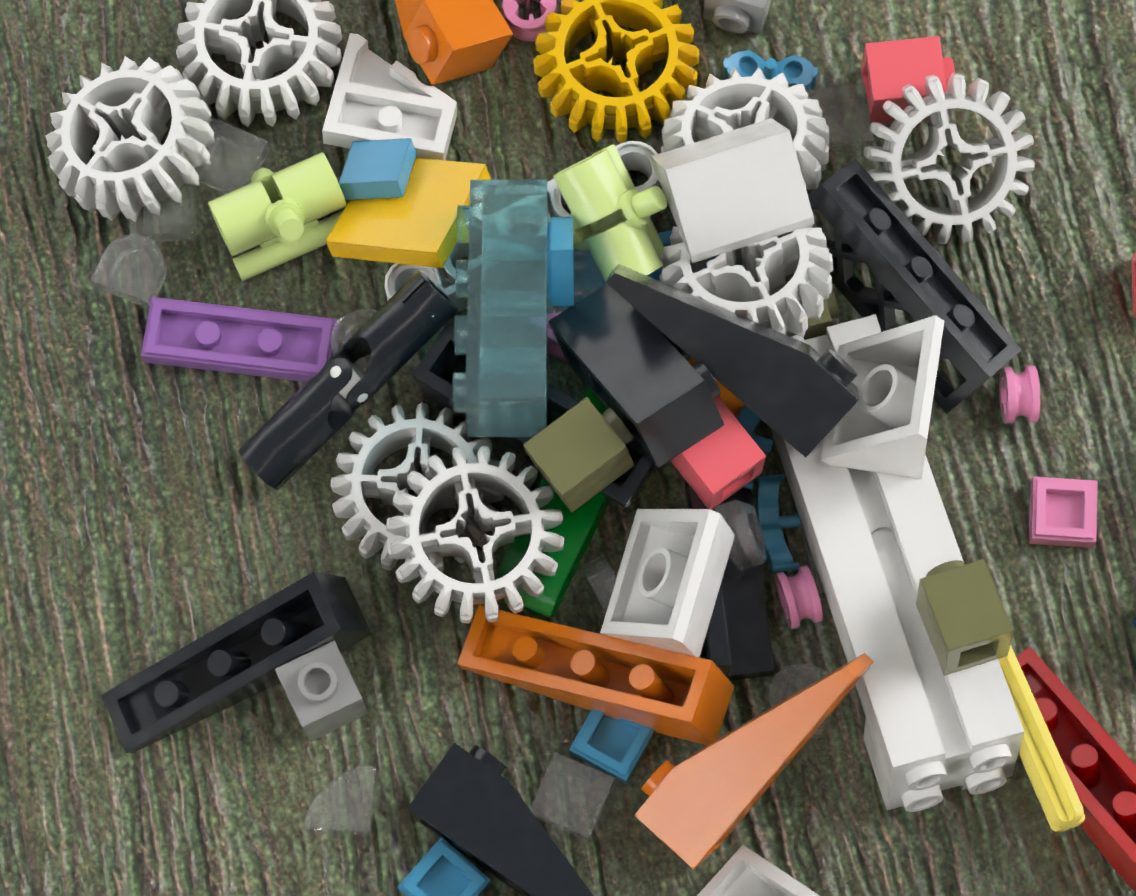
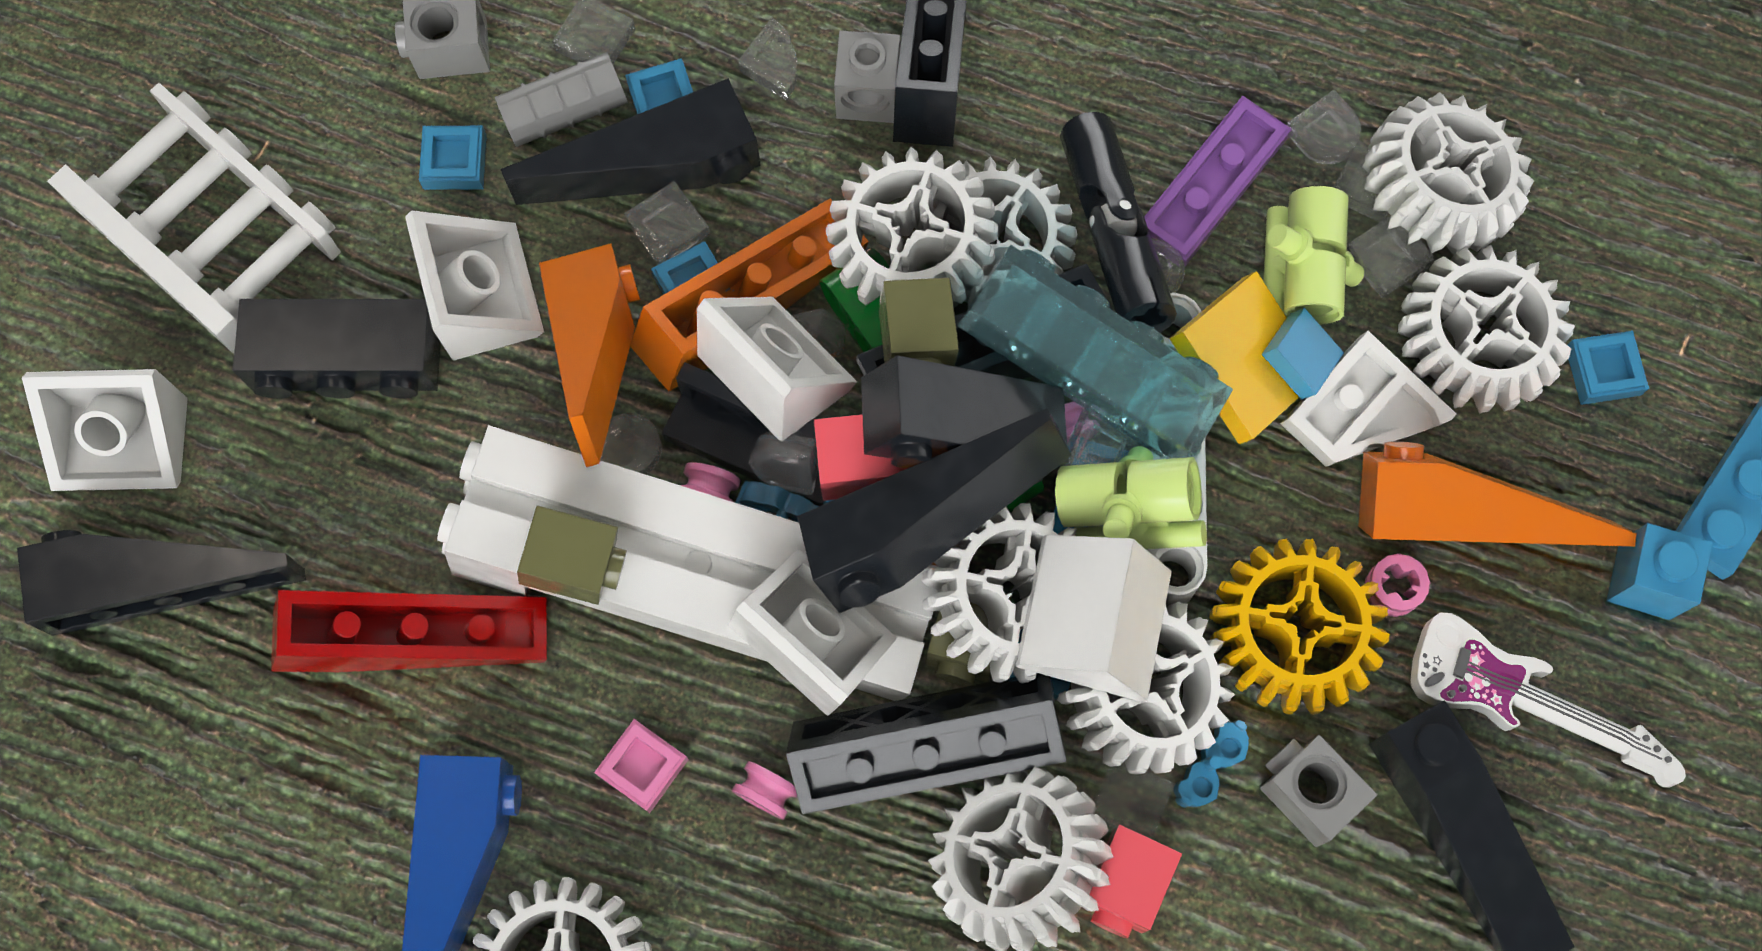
camera: 120 degrees right, 0 degrees up
dark azure tile [547,217,574,306] -> none
light yellow axle [998,645,1085,832] -> none

